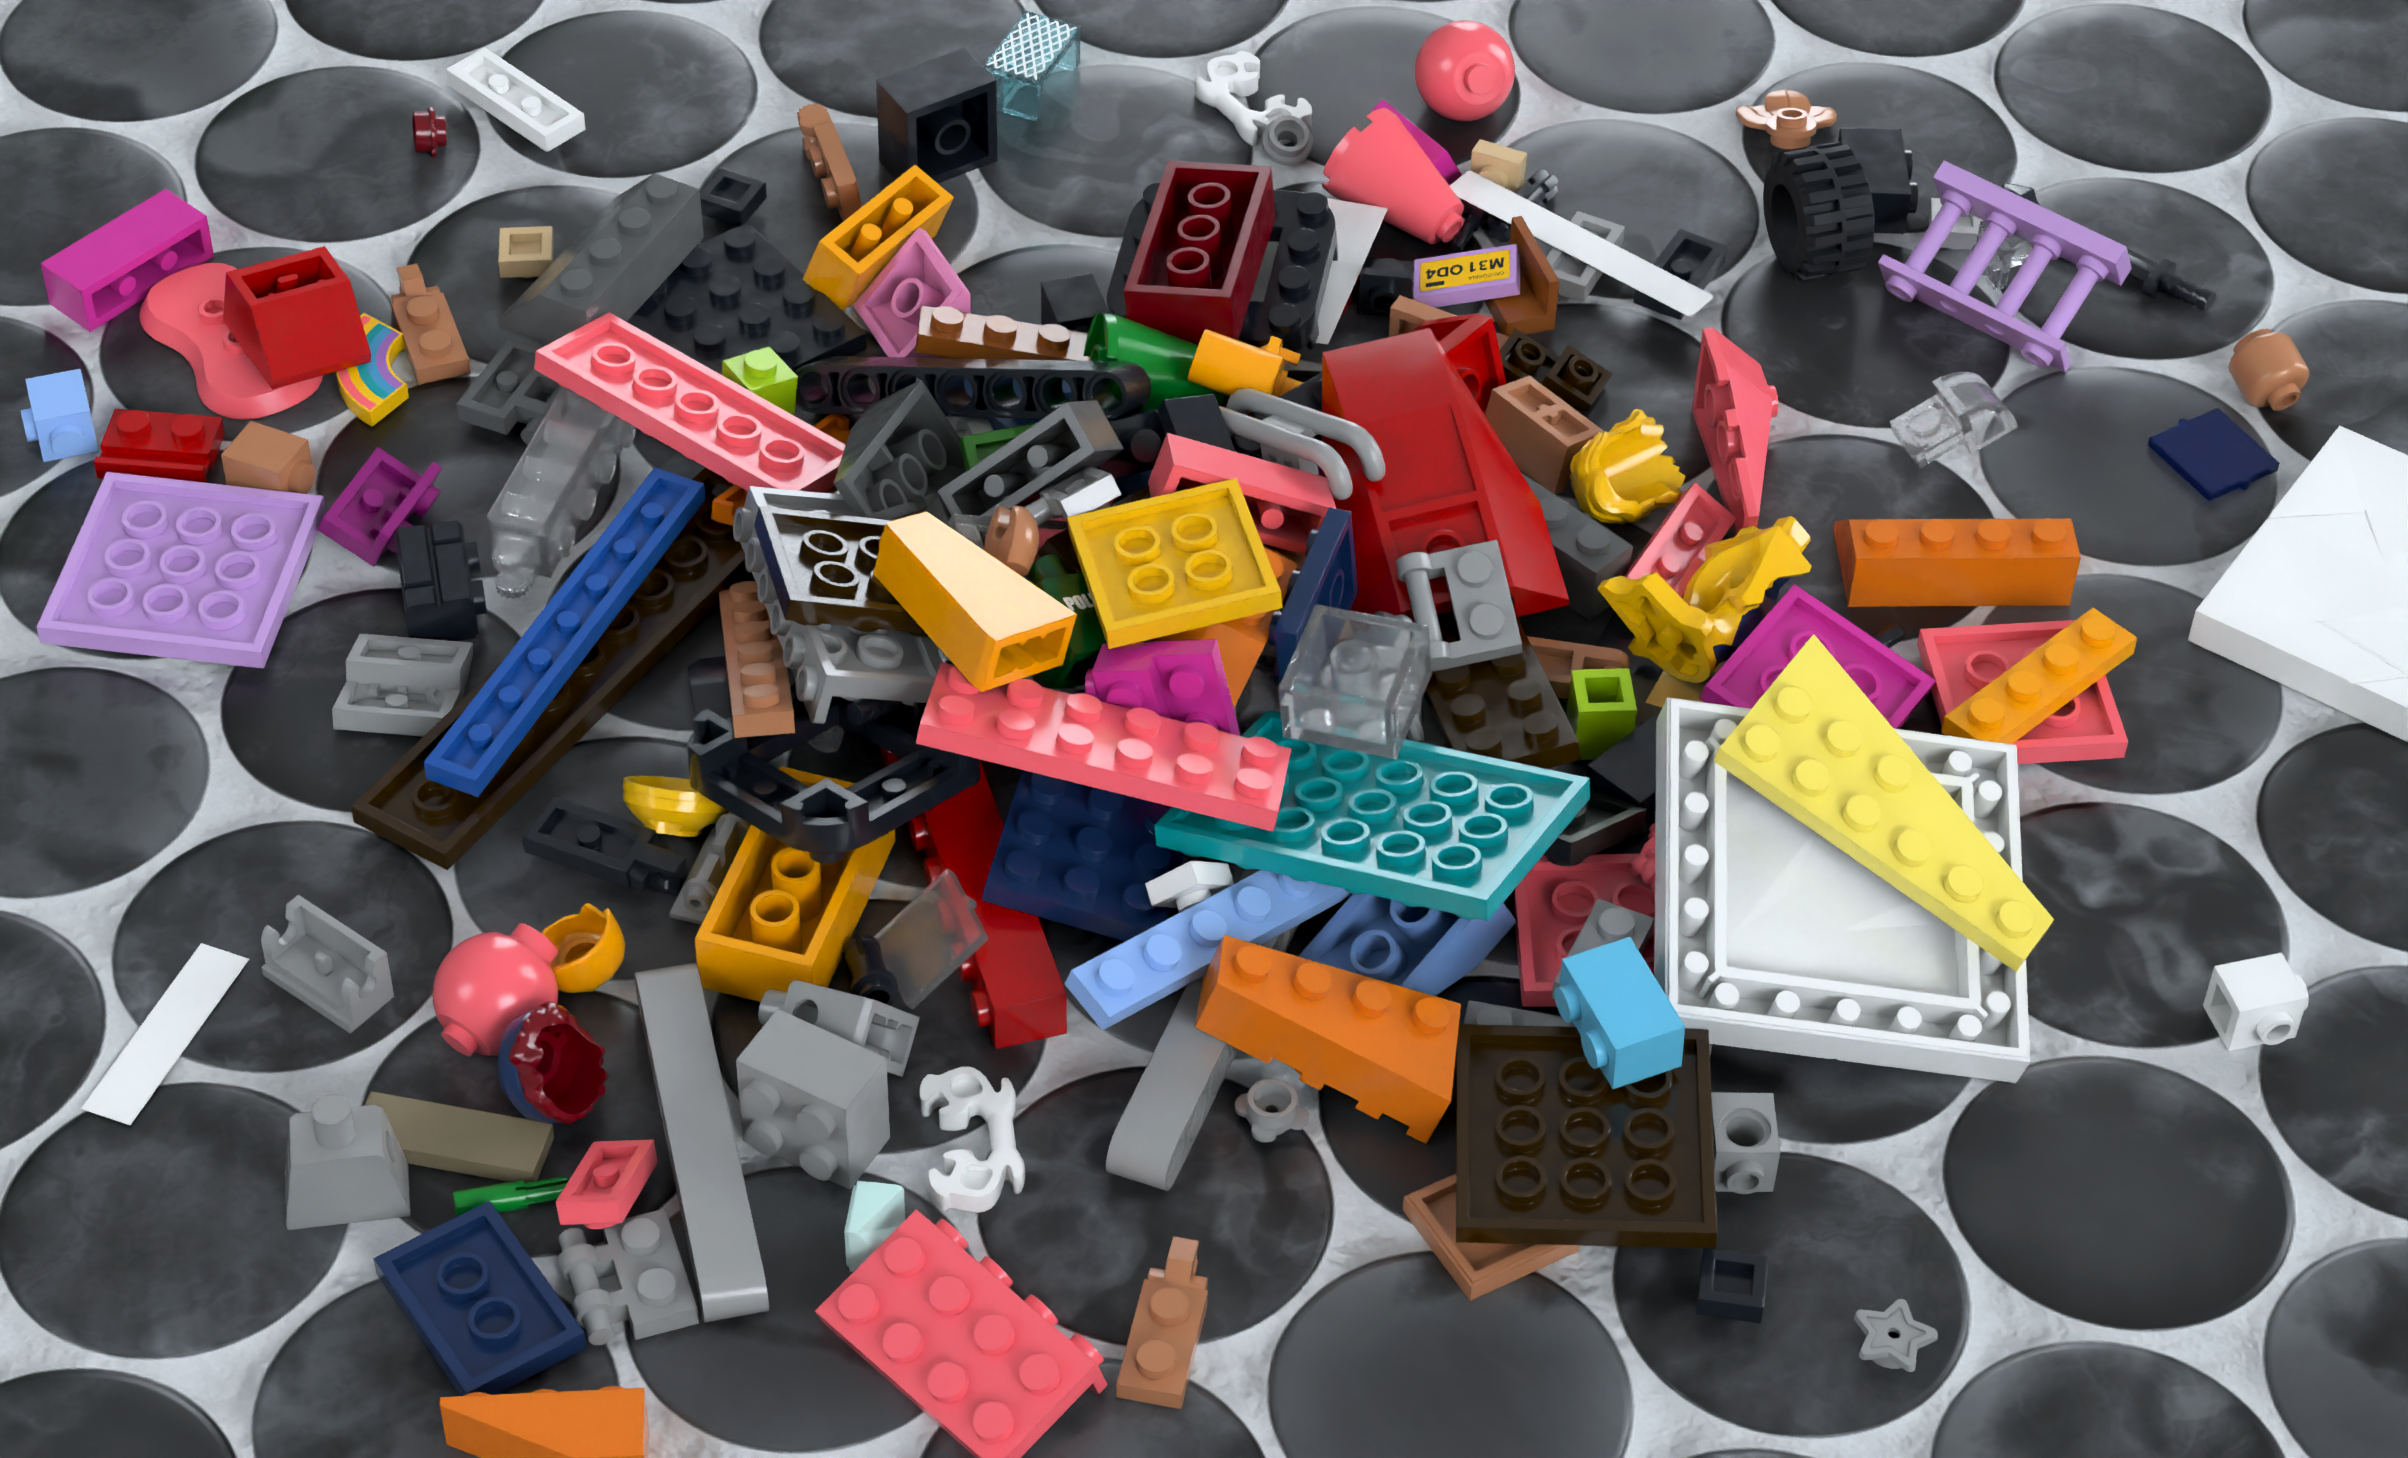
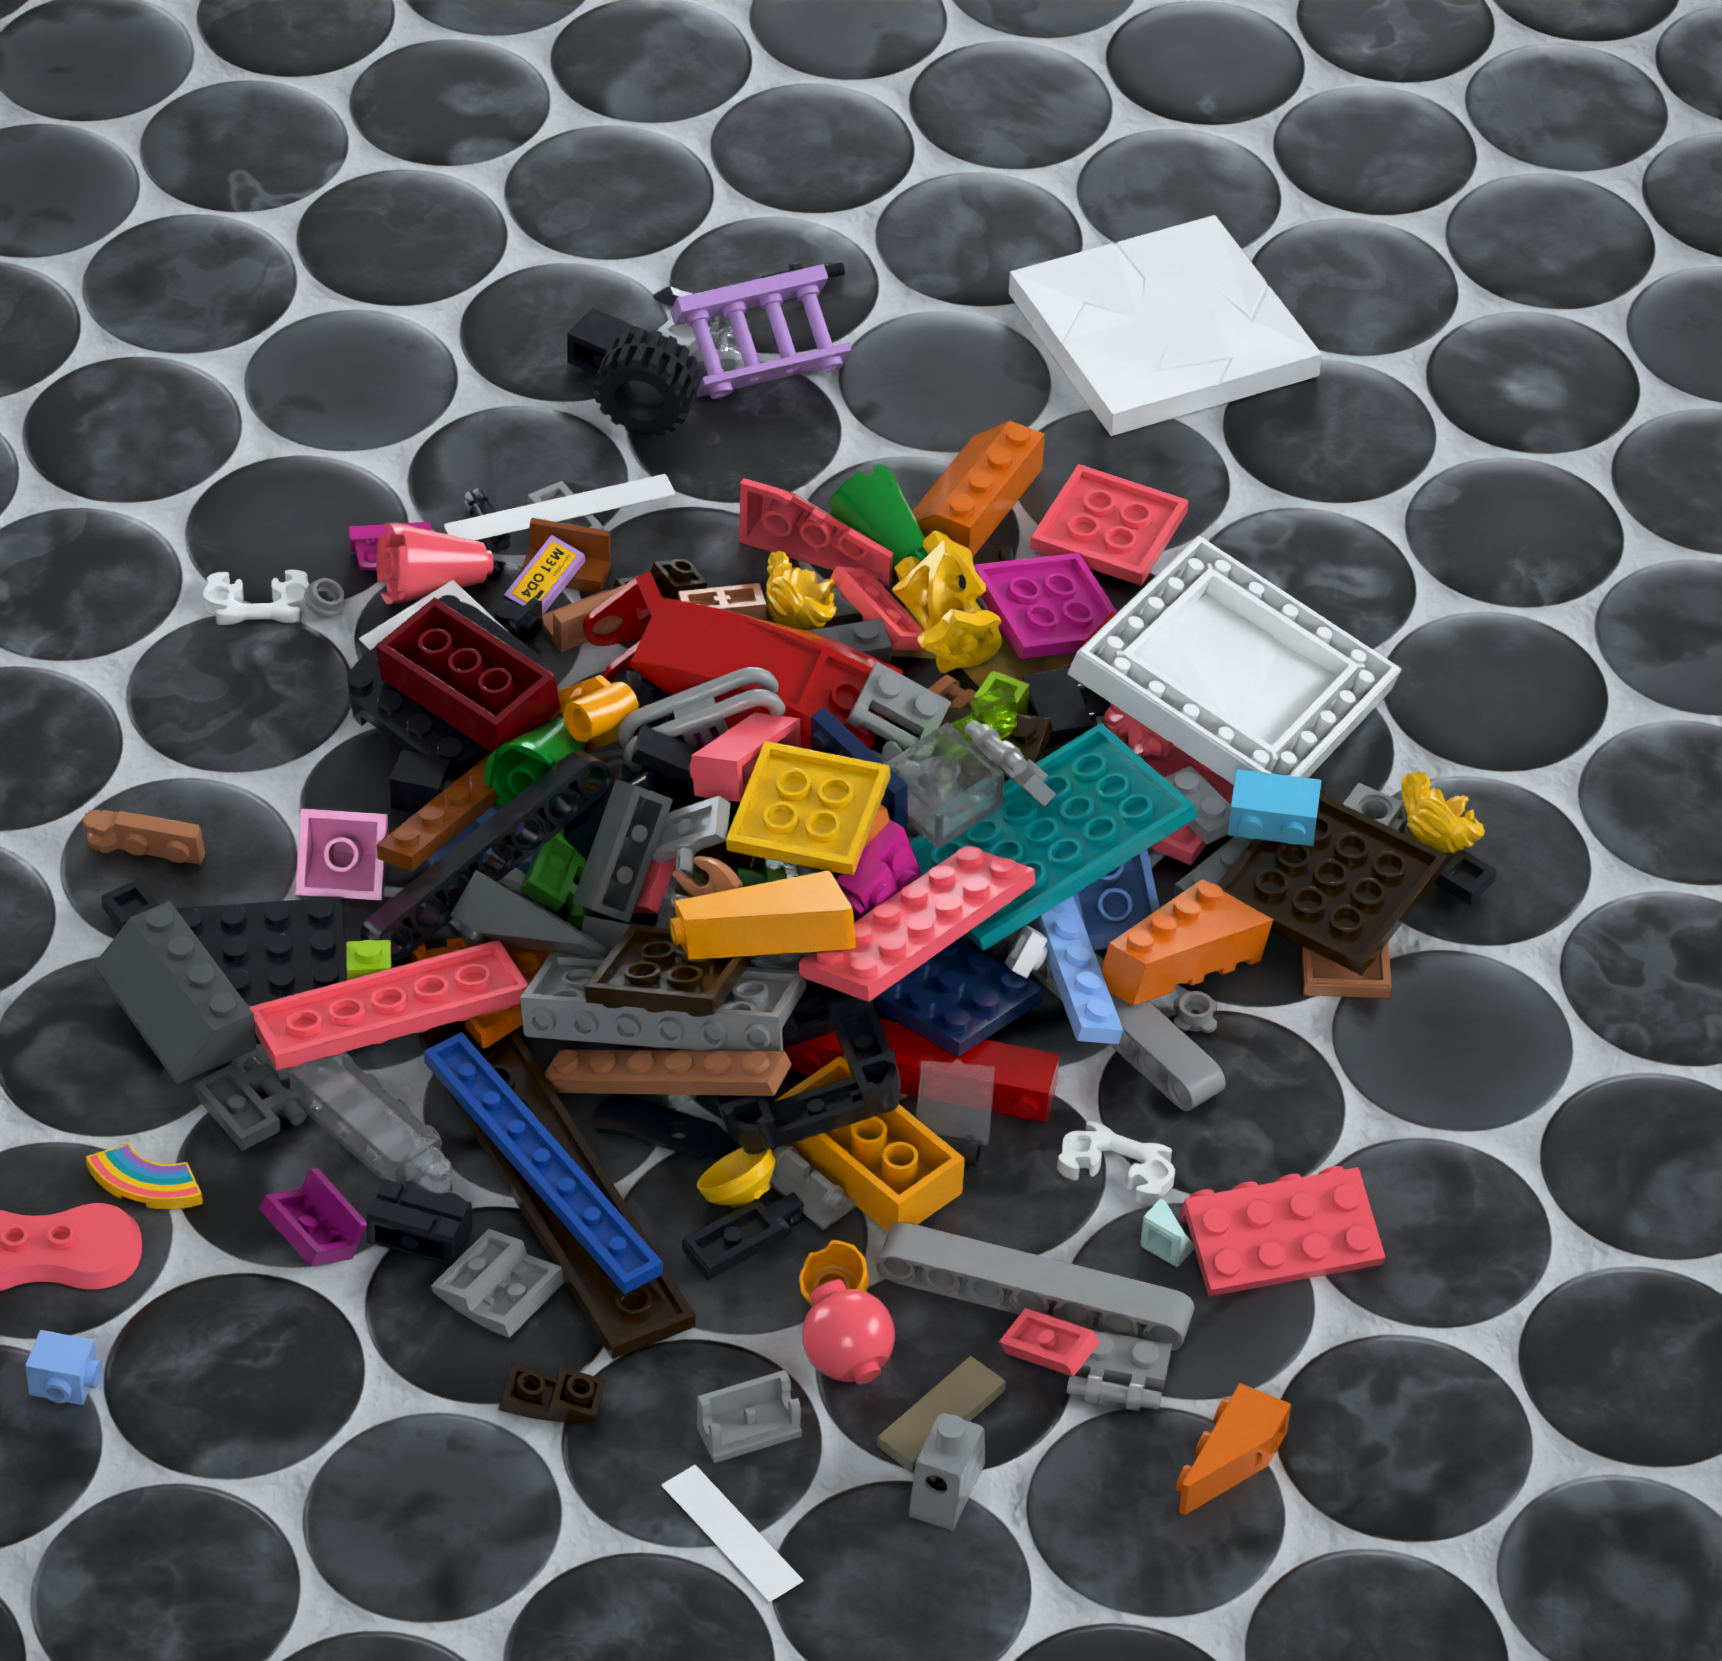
camera: 60 degrees left, 0 degrees up
lavender plate [37,472,326,669] -> none
red plate [94,409,225,483] -> none
nougat brick [221,421,315,494] -> none
red slope [223,246,371,390] -> none
dark blue plate [373,1200,587,1396] -> none
nougat hinge [391,263,471,385] -> none
green piece [453,1176,569,1217] -> none
dark red hair [496,1001,609,1125] -> none
tan plate [498,226,554,278] -> none
light grey brick [736,1009,890,1190] -> none
light grey torso [758,980,920,1077] -> none
light orange brick [802,165,954,312] -> none
black brick [876,48,998,183] -> none
clear light blue panel [983,11,1080,121] -> none
nougat hinge [1116,1236,1208,1409] -> none
coral brick [1415,20,1515,122] -> none
tan plate [1470,139,1527,192] -> none
black plate [1633,229,1727,320] -> none
light yellow wing [1713,634,2054,972] -> none
nougat plate [1736,89,1837,150] -> none
light grey plate [1854,1299,1938,1372] -> none
clear brick [1890,372,2018,468] -> none
light orange plate [1941,608,2138,744] -> none
clear blue piece [2148,408,2280,501] -> none
white brick [2203,953,2309,1051] -> none
nougat head [2228,329,2310,411] -> none
none -> dark brown slope [498,1363,606,1423]
none -> green cone [827,464,928,572]
none -> clear neon green plate [932,684,1017,760]
none -> light grey plate [965,720,1056,806]
none -> yellow hair [1401,771,1485,854]

